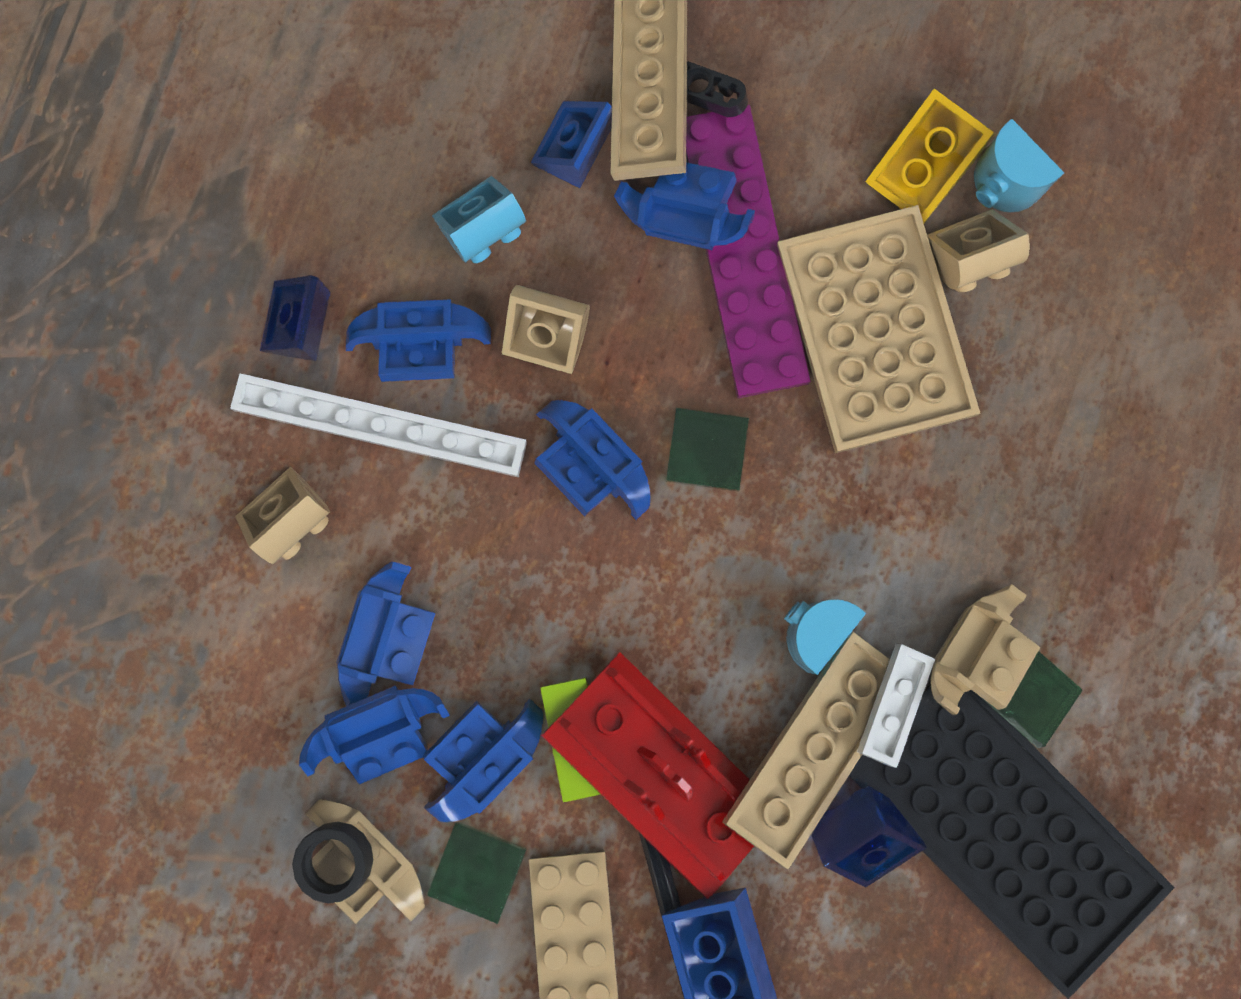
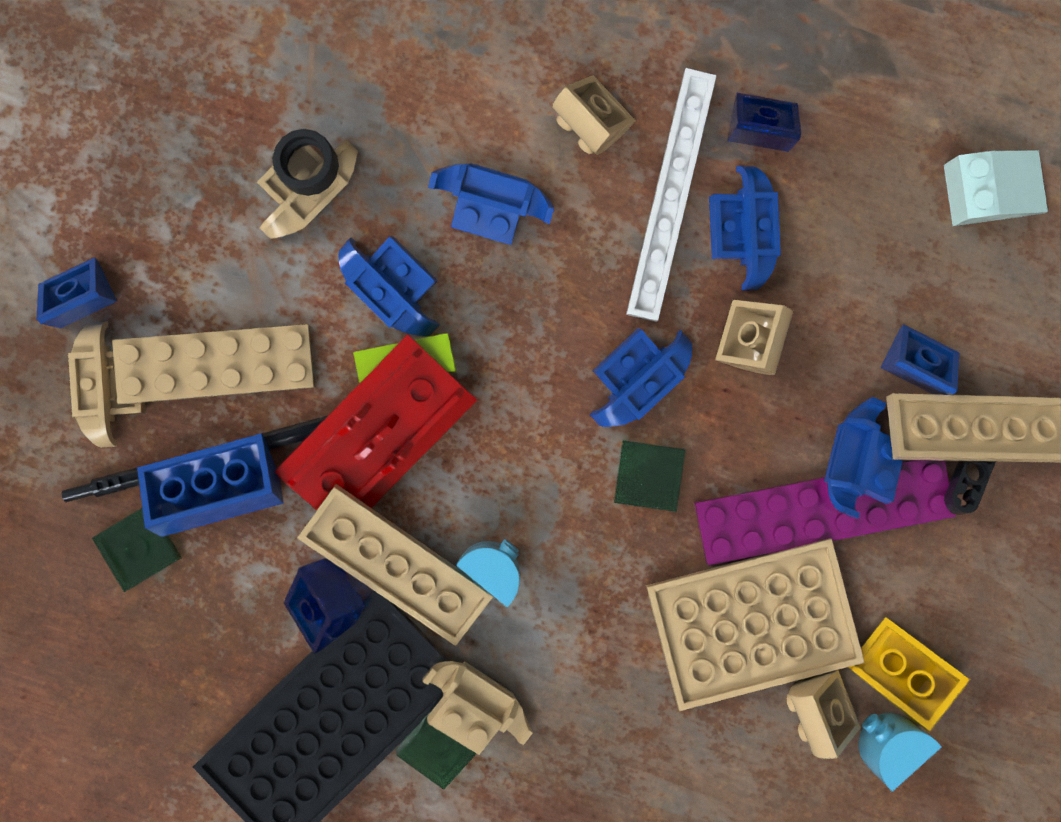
camera: 80 degrees right, 5 degrees up
blue plate [299,685,450,785] -> none
clear green tile [427,821,527,924] -> none
medium azure brick [432,176,526,263] -> none
white plate [857,644,935,768] -> none
none -> light aqua slope [944,150,1048,226]

